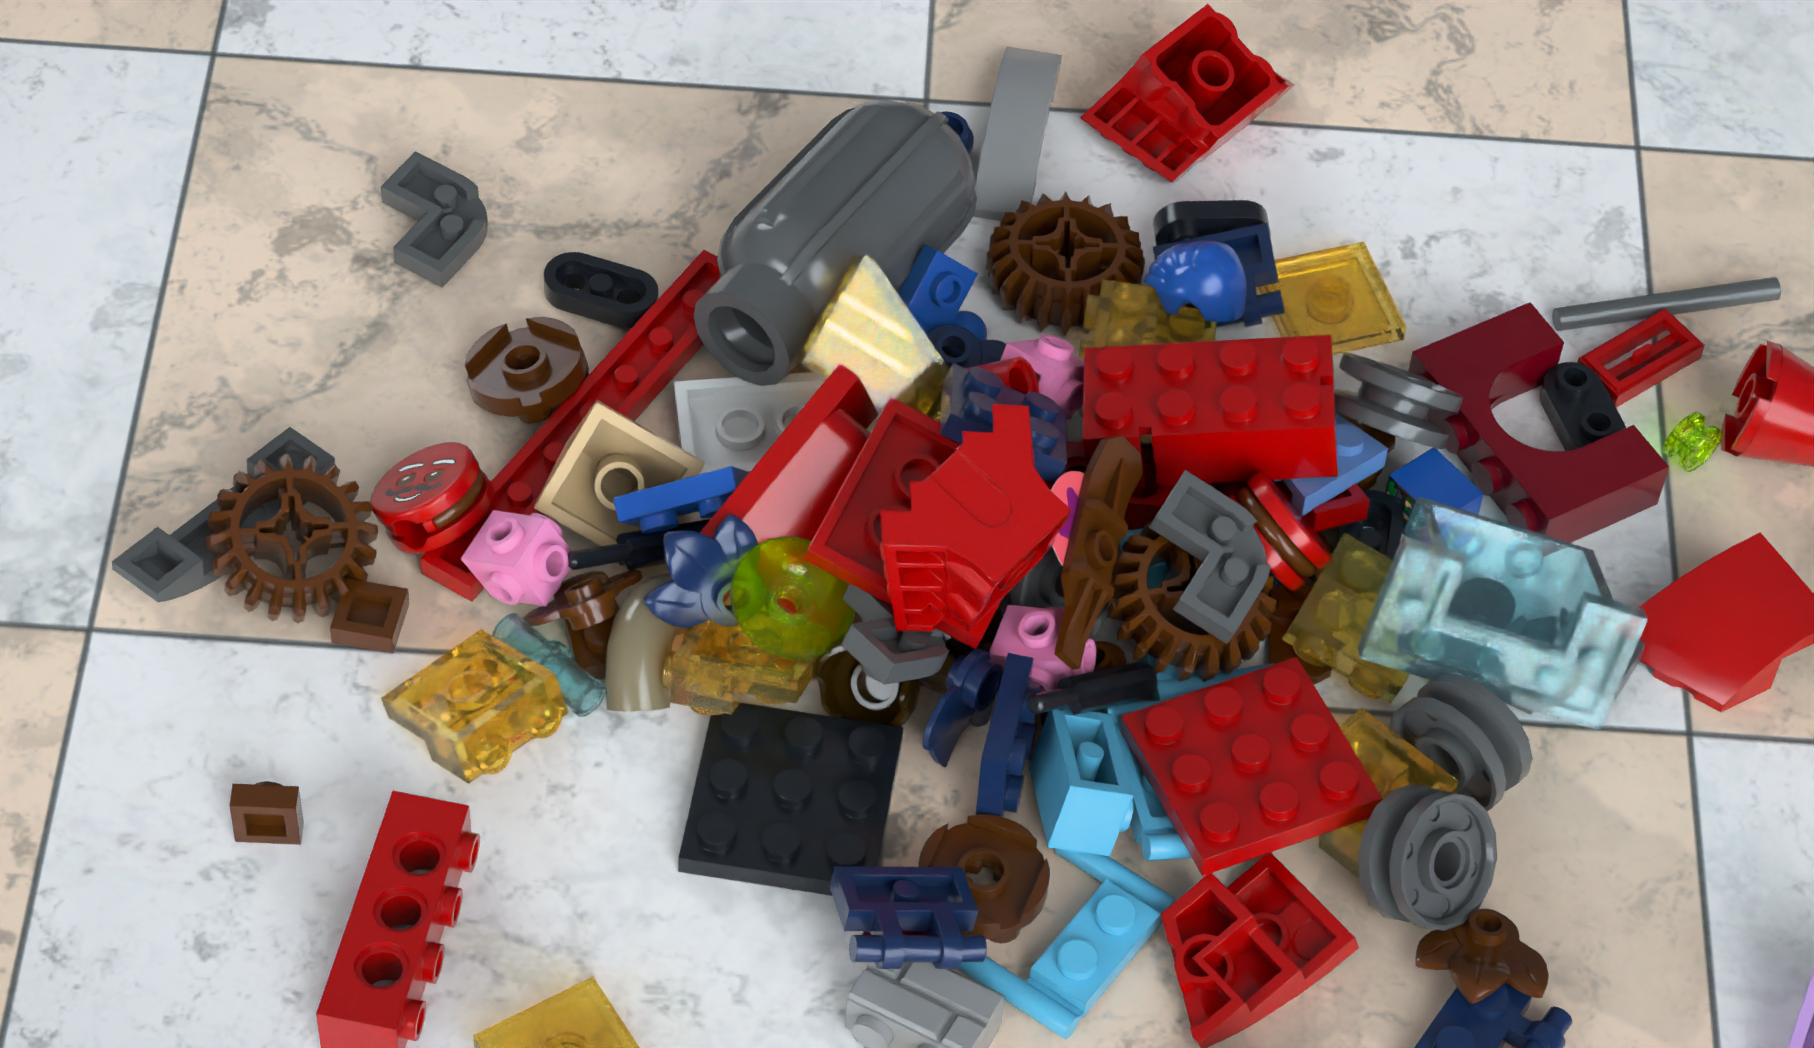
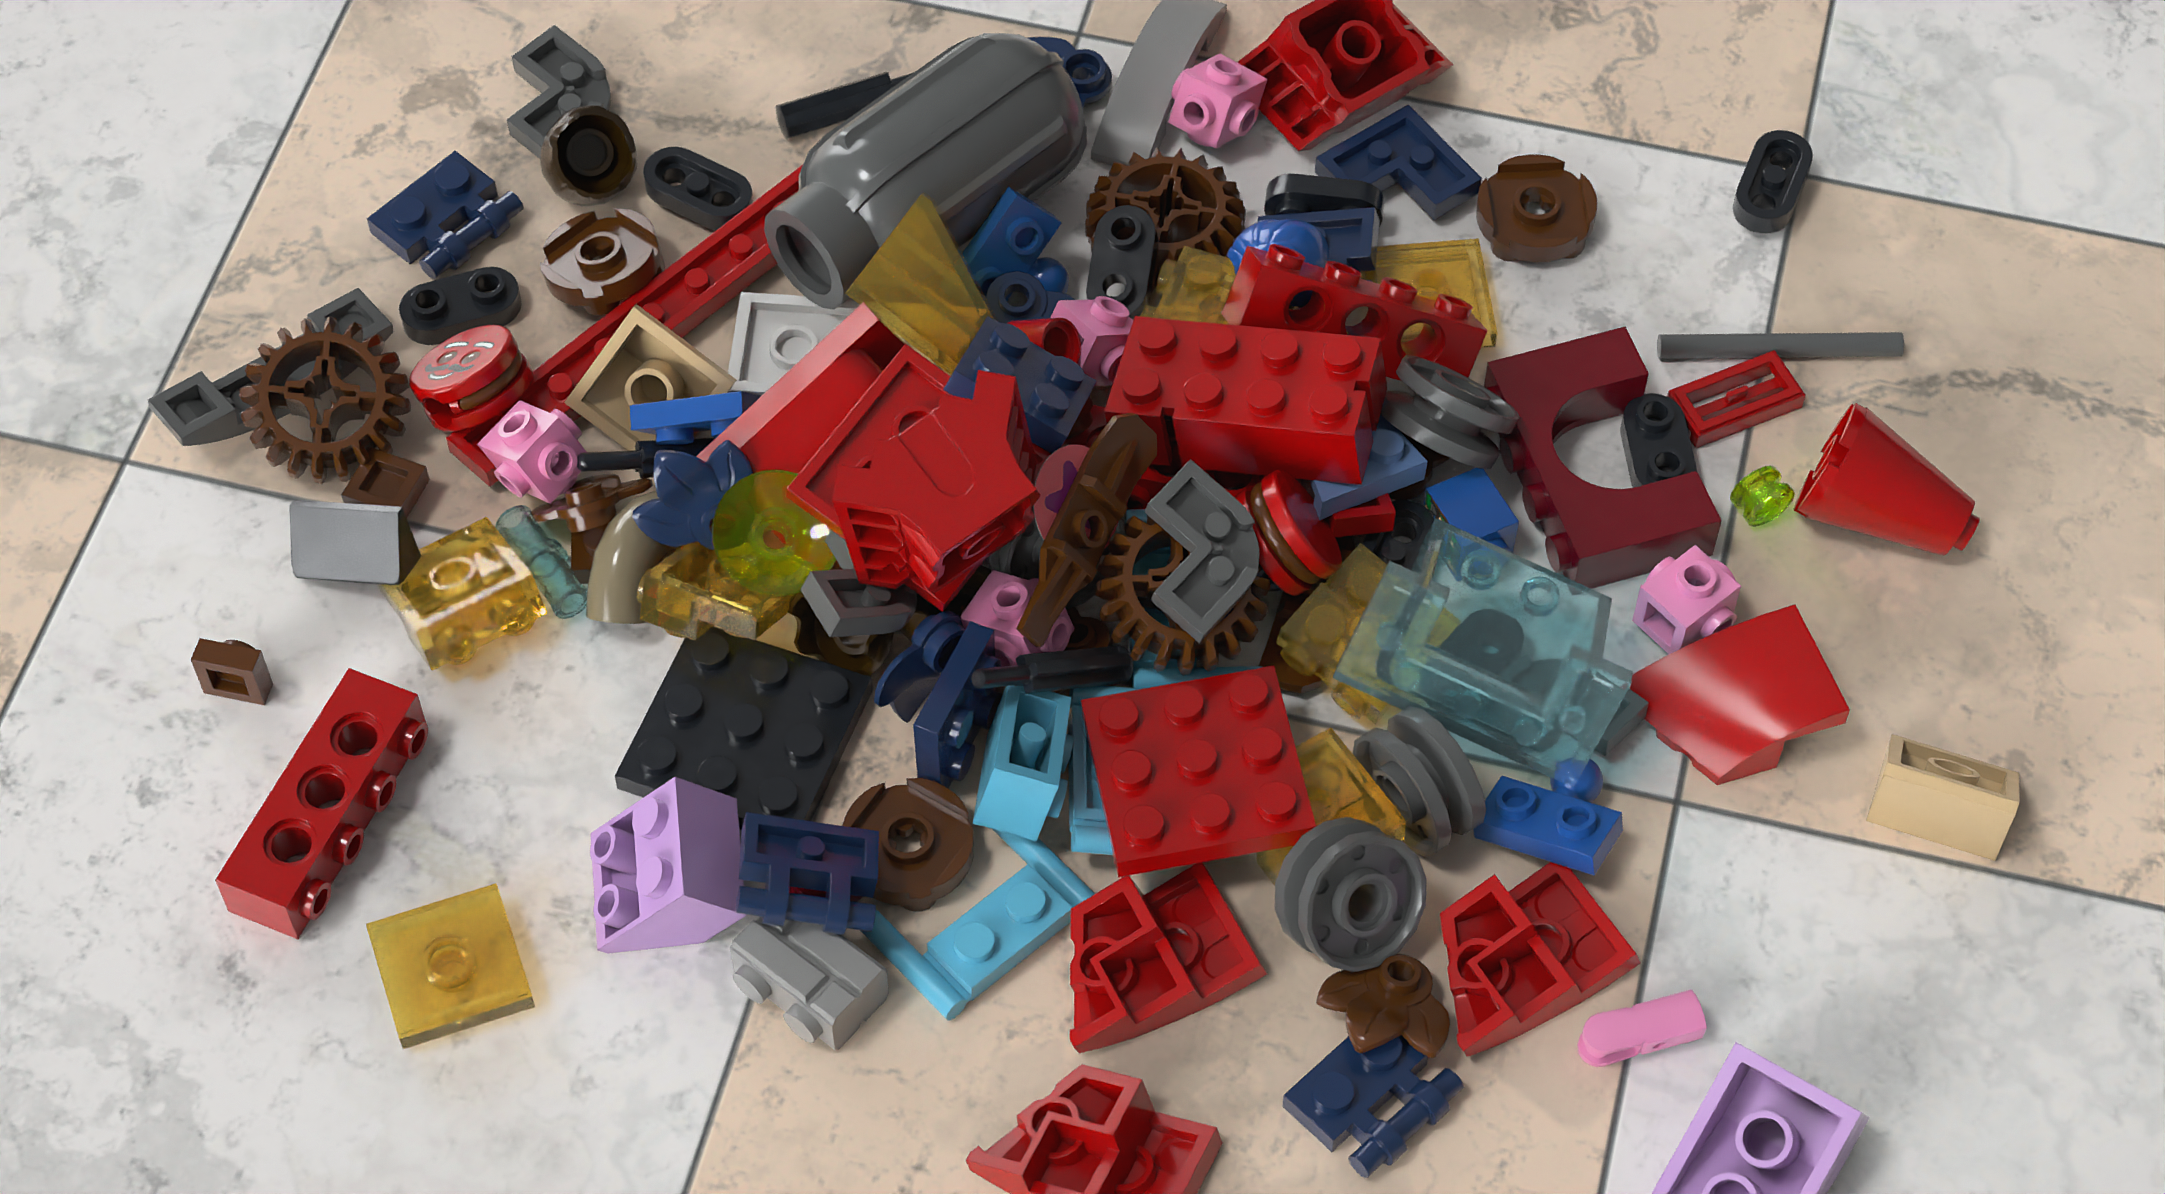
camera: 15 degrees right, 5 degrees up
none -> slope [289,500,422,585]
none -> dark blue plate [367,151,524,279]
none -> black plate [399,267,522,345]
none -> dark brown hair [540,105,637,206]
none -> lavender slope [590,777,746,953]
none -> black axle [775,72,914,139]
none -> black plate [1086,205,1159,320]
none -> bright pink brick [1168,53,1268,149]
none -> red brick [1222,244,1488,381]
none -> dark blue plate [1315,104,1482,220]
none -> red slope [1440,862,1641,1057]
none -> blue plate [1473,755,1623,876]
none -> reddish brown plate [1476,154,1597,262]
none -> bright pink bar [1577,989,1707,1067]
none -> bright pink brick [1632,545,1741,654]
none -> black plate [1733,130,1813,234]

